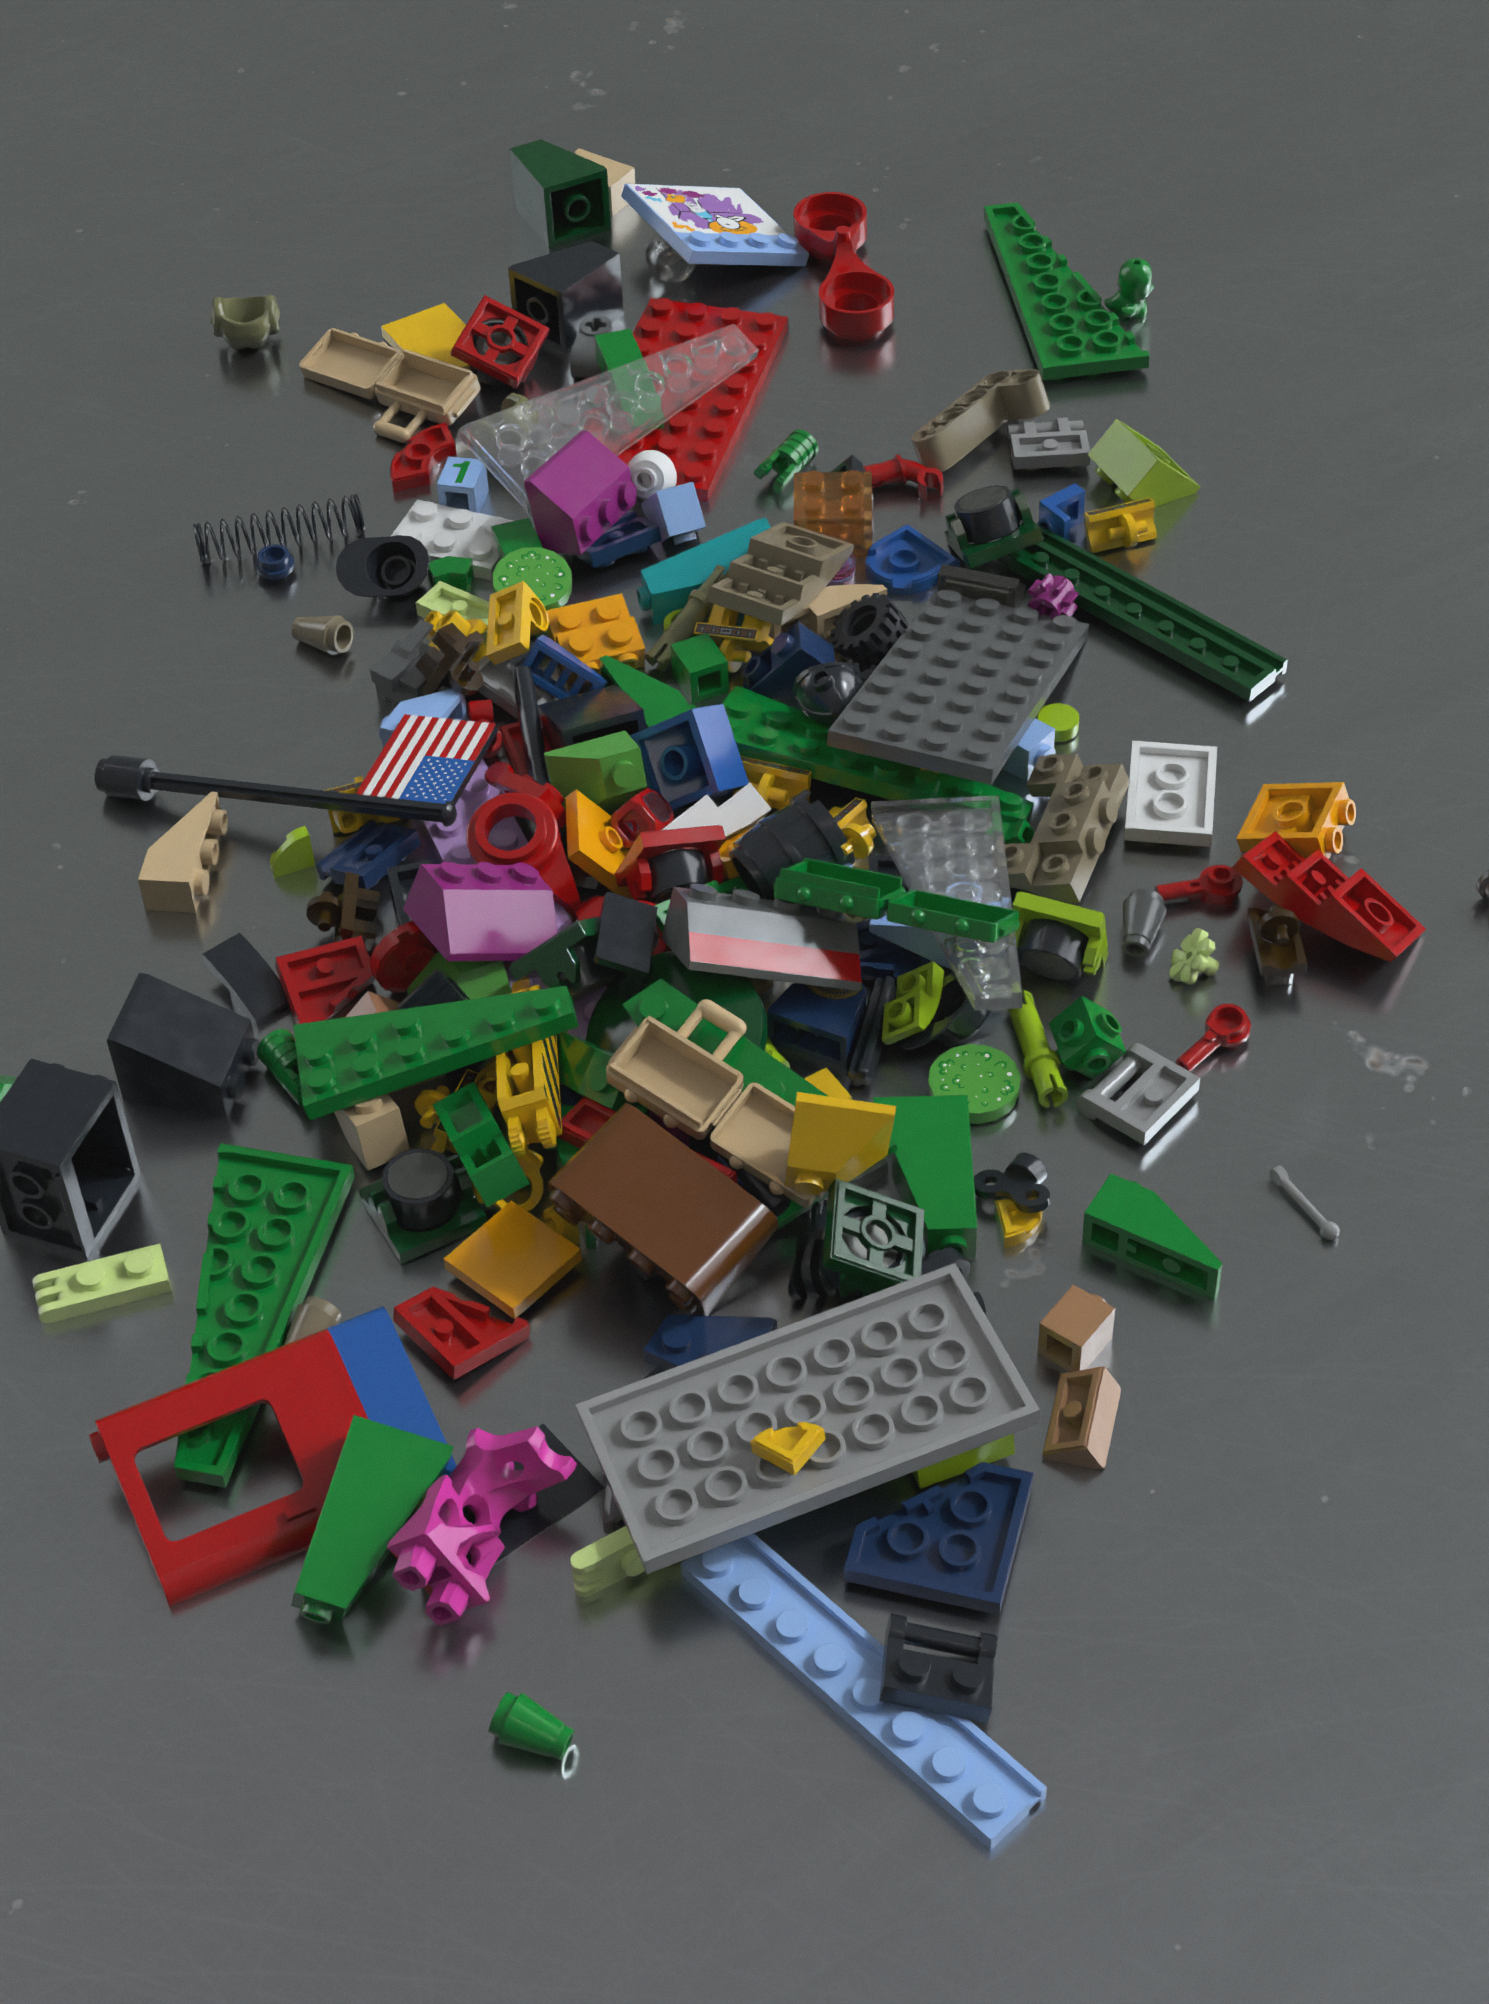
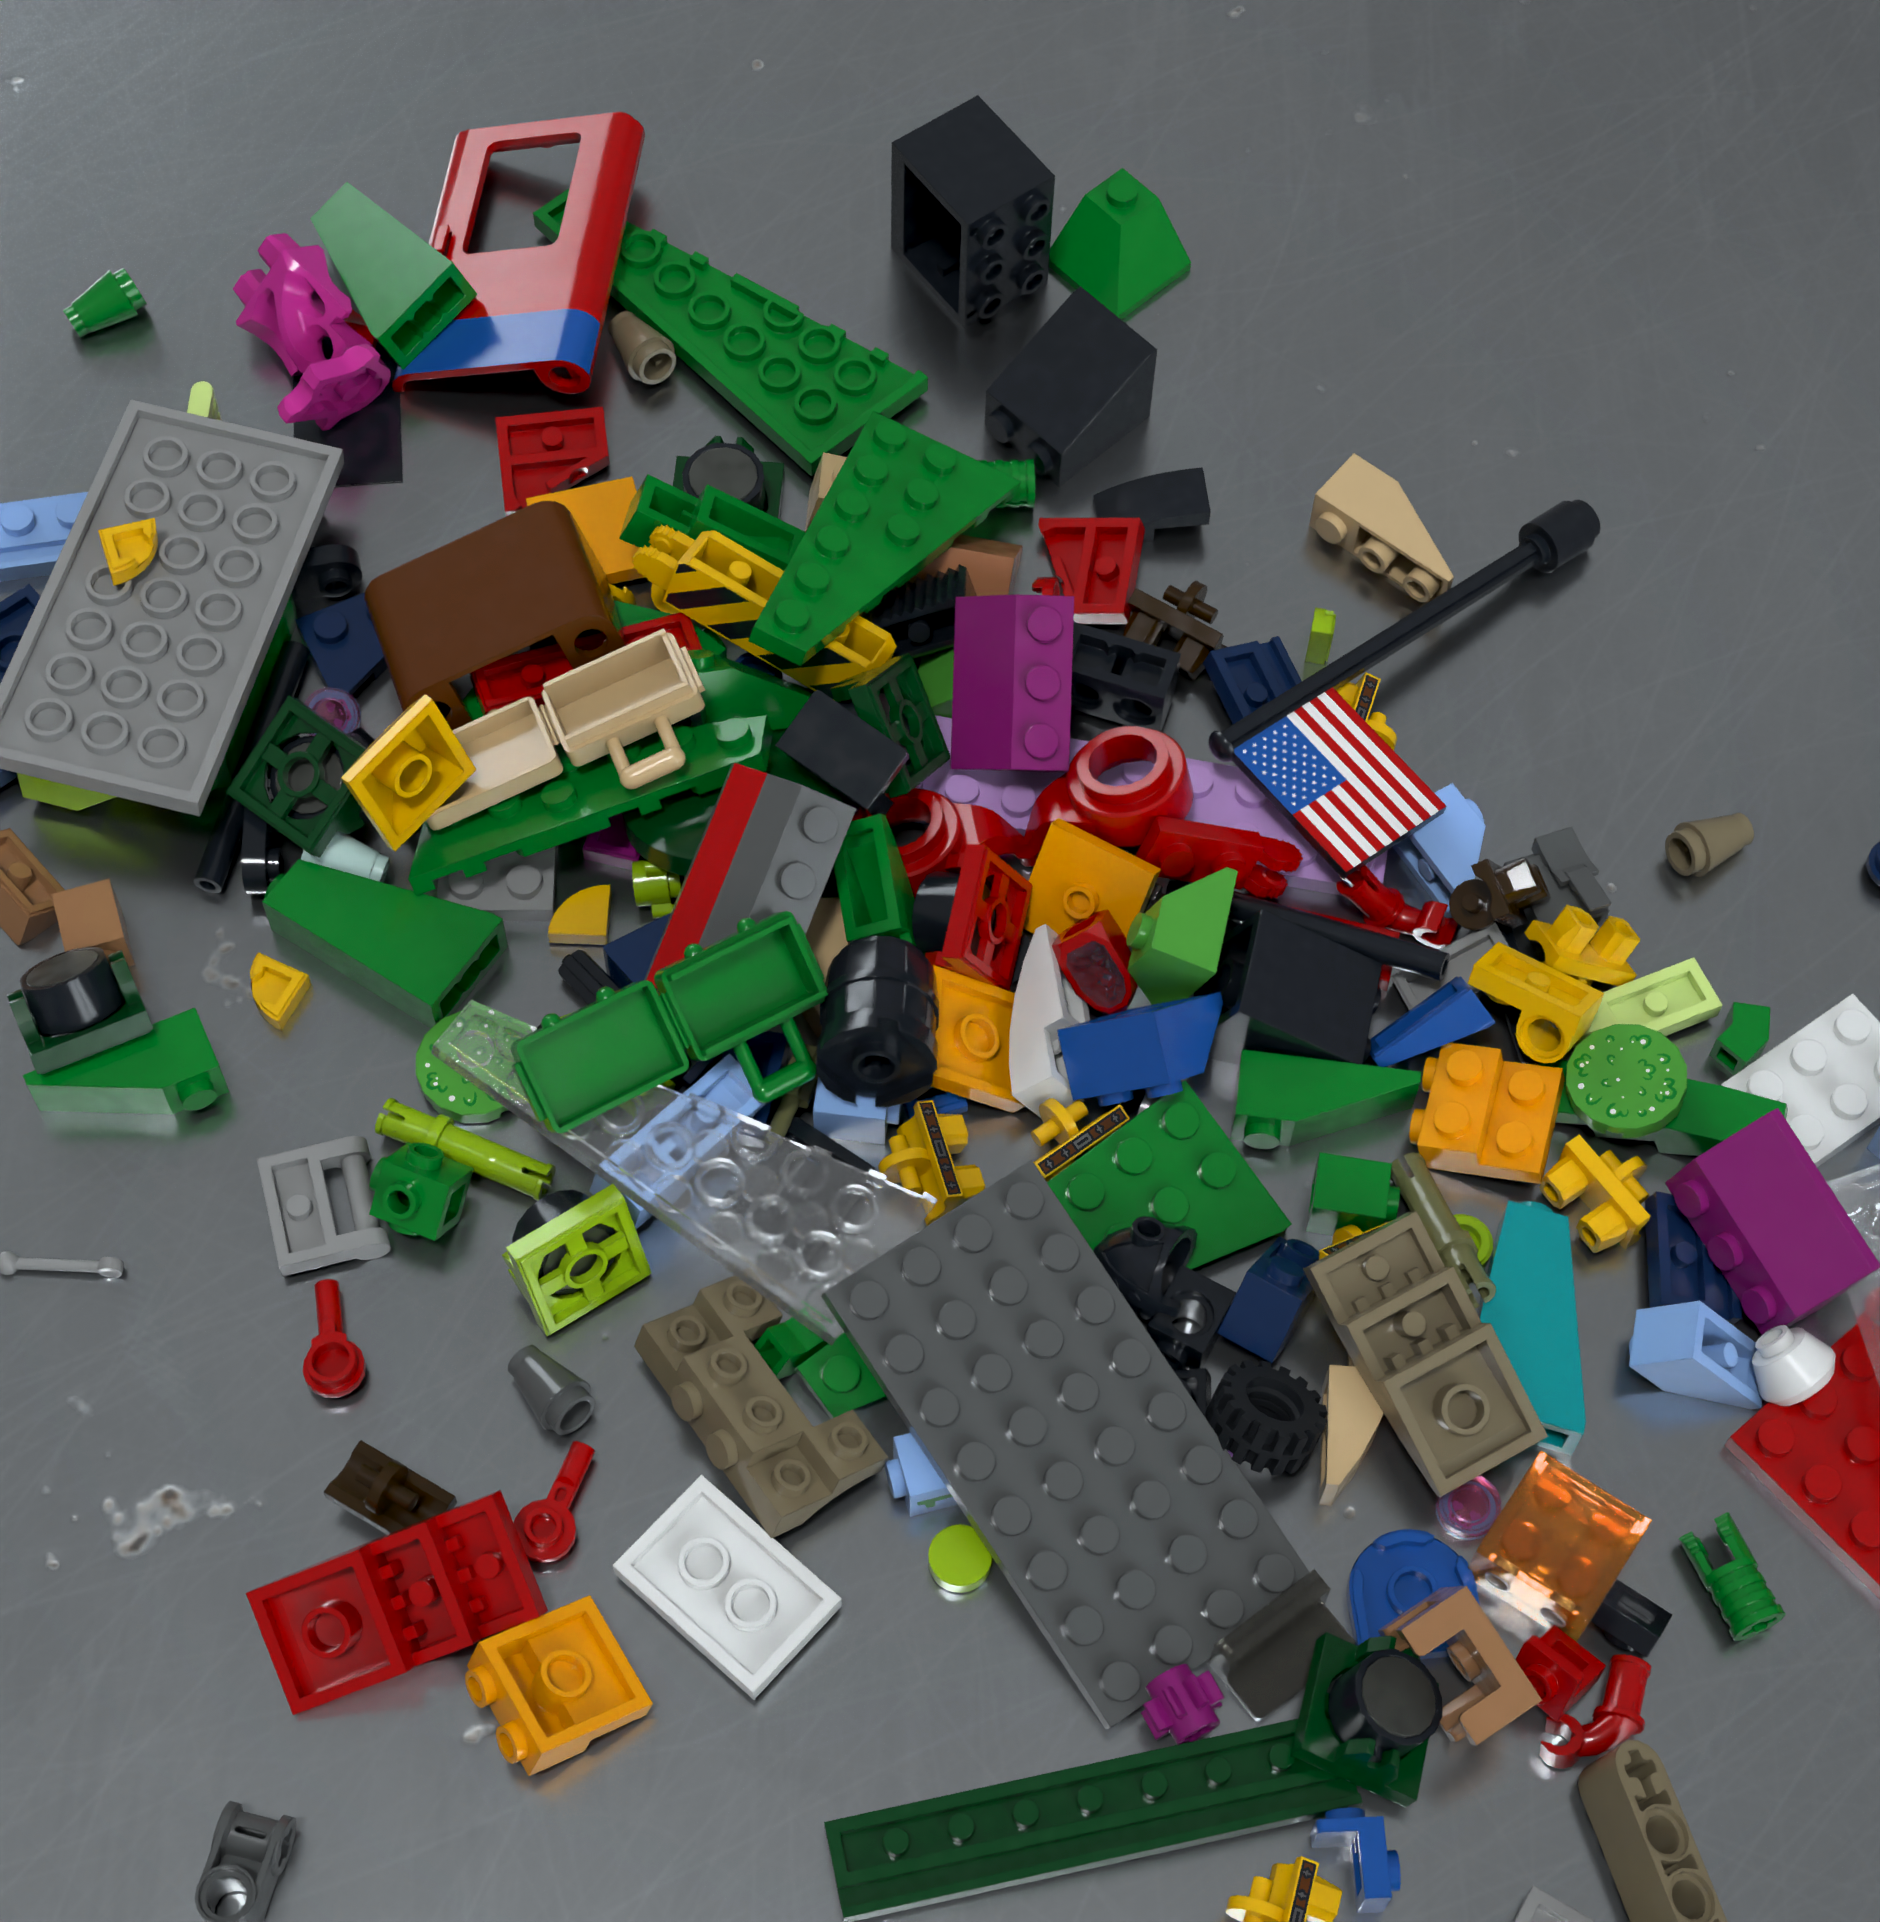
camera: 120 degrees right, 15 degrees up
yellowish green hinge [32,1243,172,1323] -> none
black piece [335,535,430,598] -> none
black piece [974,1153,1050,1213] -> none
yellowish green plant [1169,928,1219,985] -> none
none -> piece [7,947,153,1075]
none -> clear pink tile [304,687,361,736]
none -> medium nougat panel [1378,1586,1542,1745]
none -> red bracket [1515,1625,1606,1721]
none -> yellow hips [1539,1134,1651,1253]

